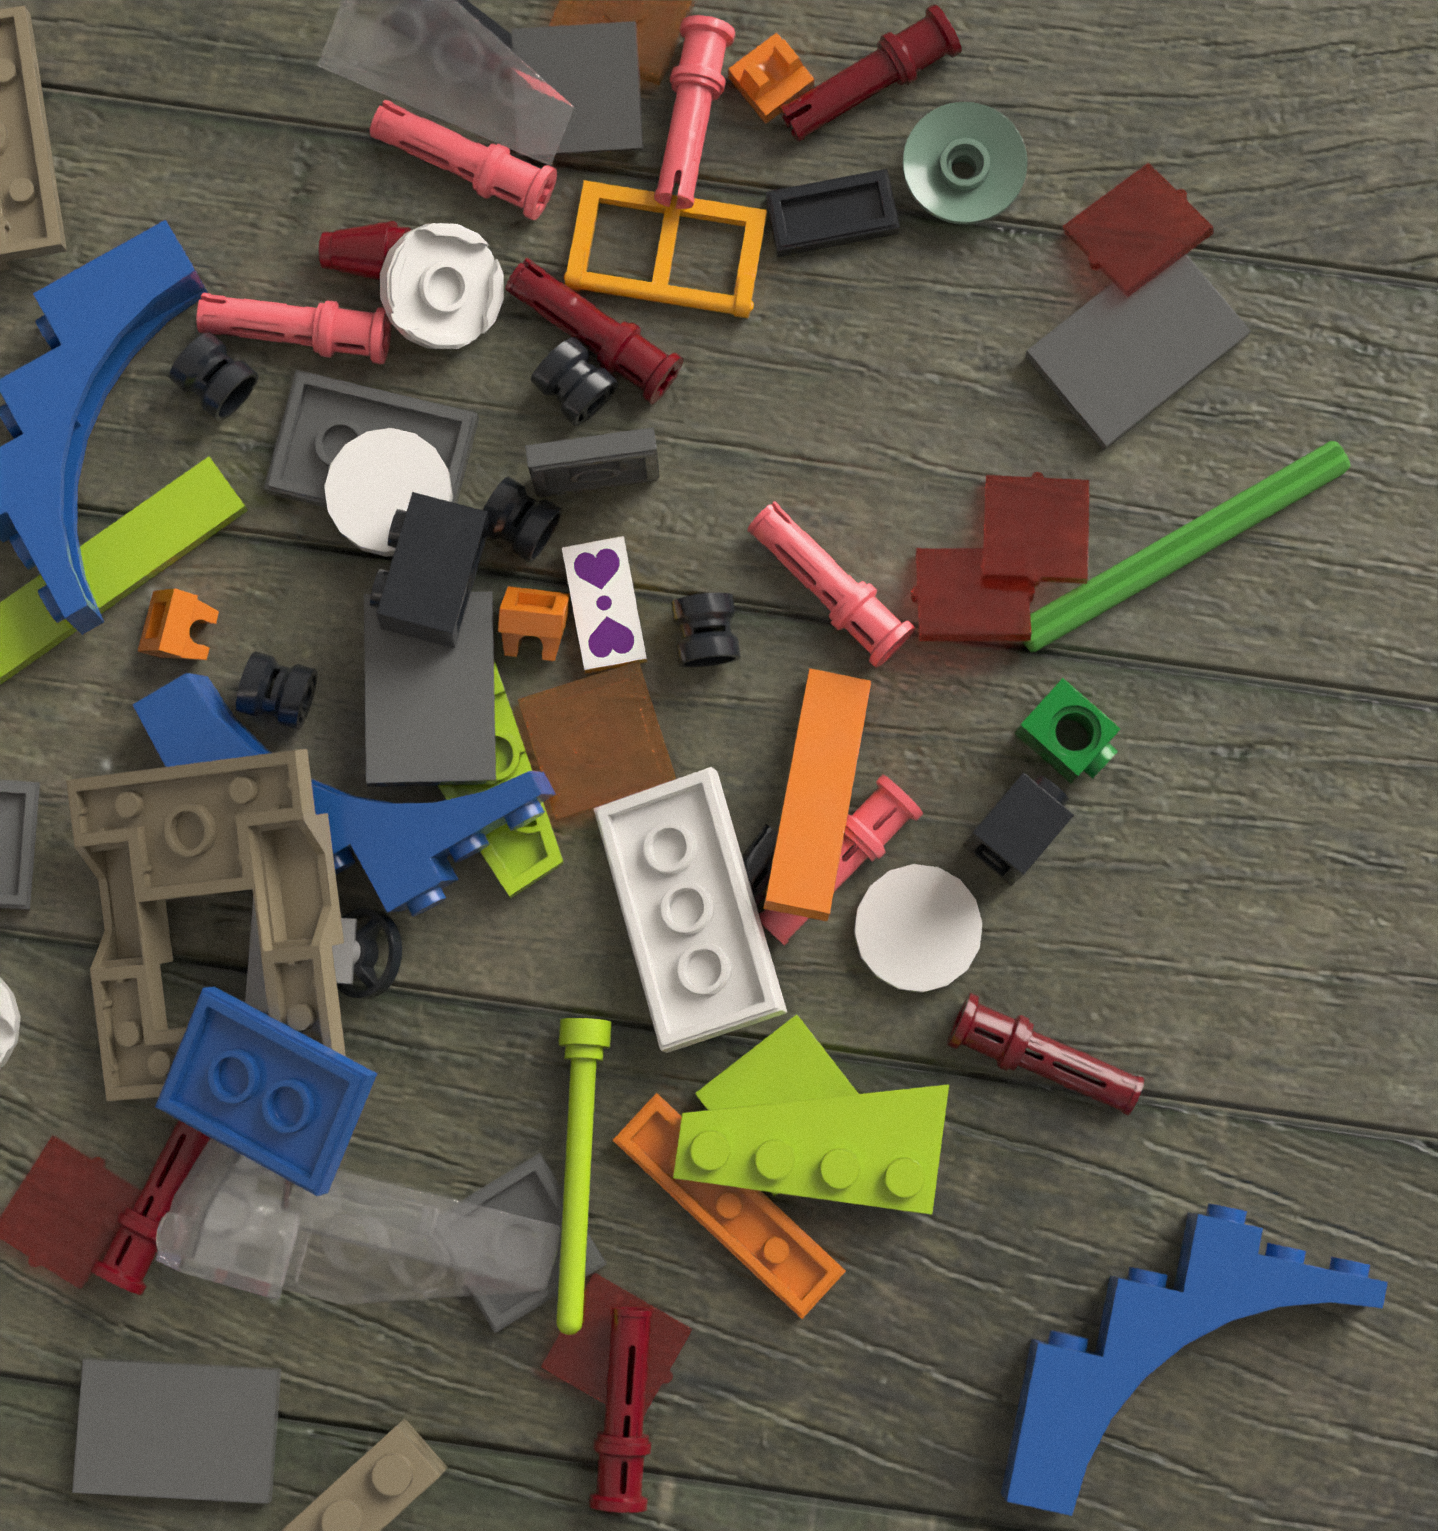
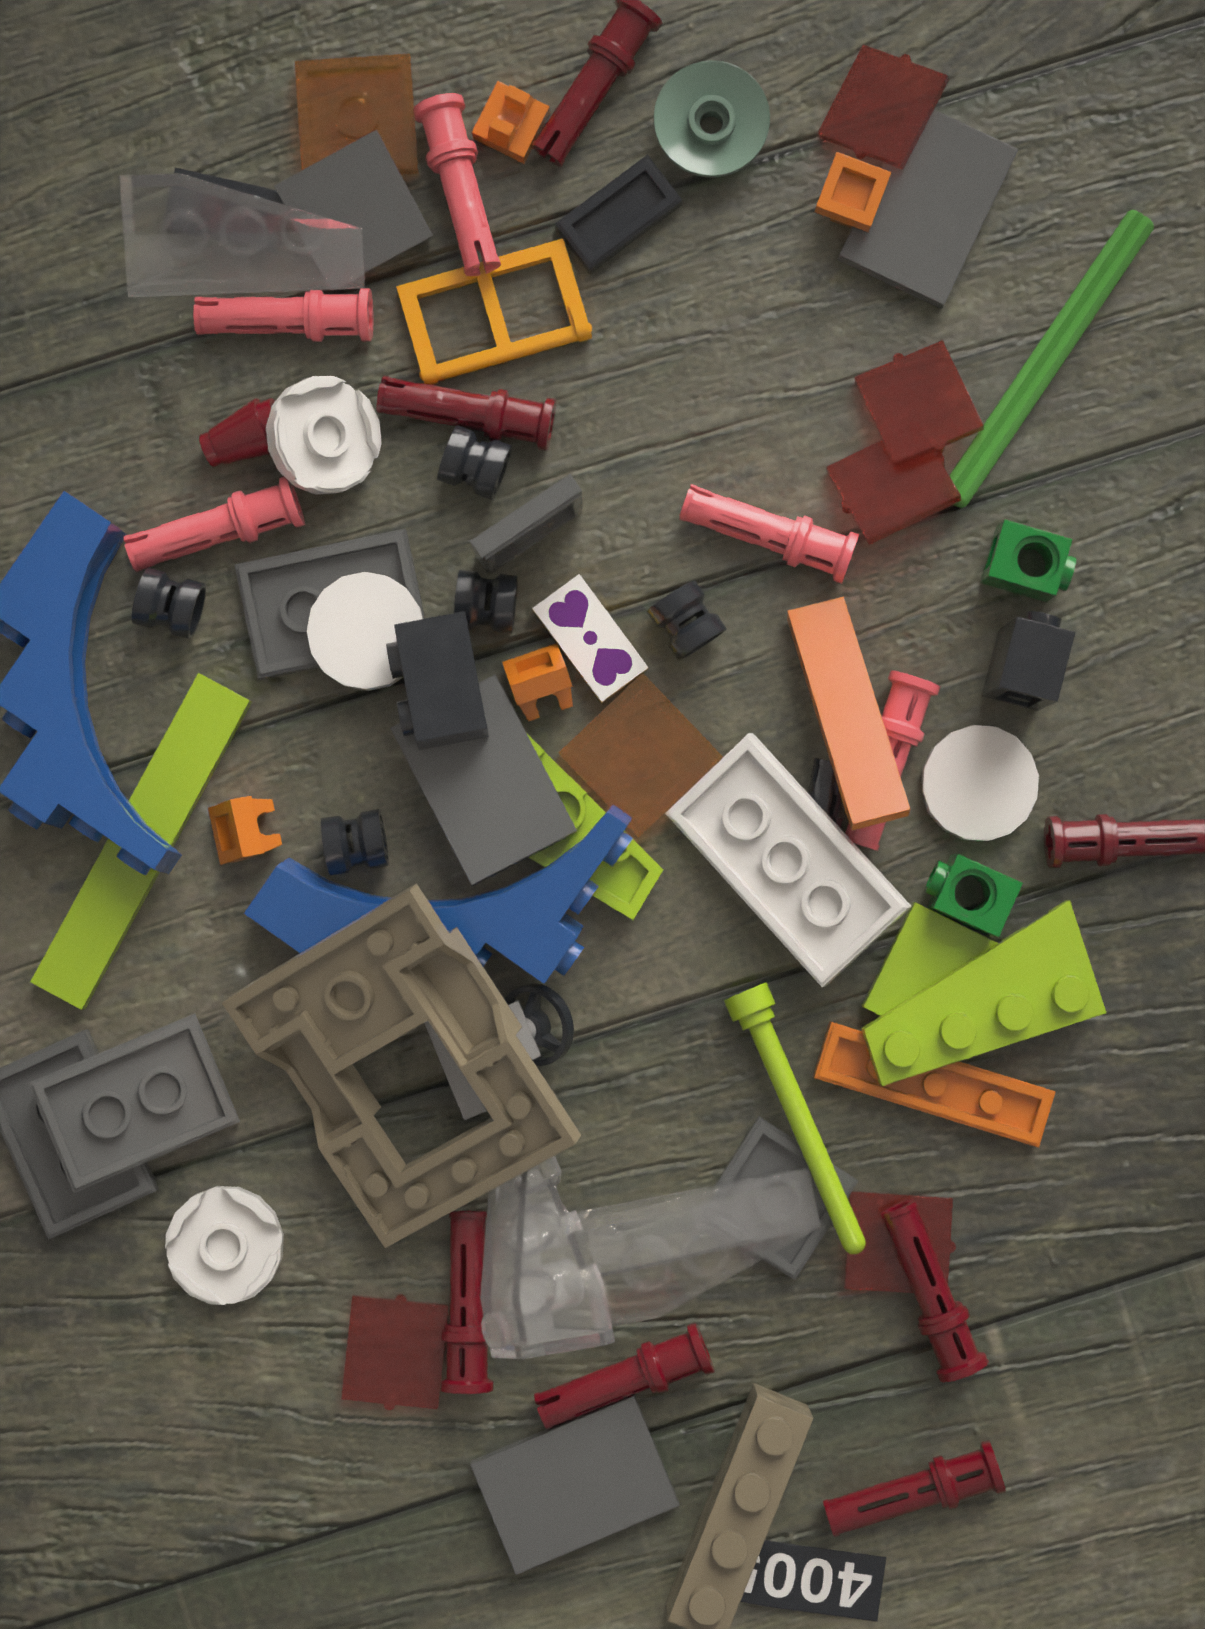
camera: 30 degrees left, 5 degrees up
blue tile [155,986,377,1197] -> none
none -> dark red pin [534,1322,715,1430]
none -> orange tile [814,152,891,233]
none -> green brick [924,854,1023,937]

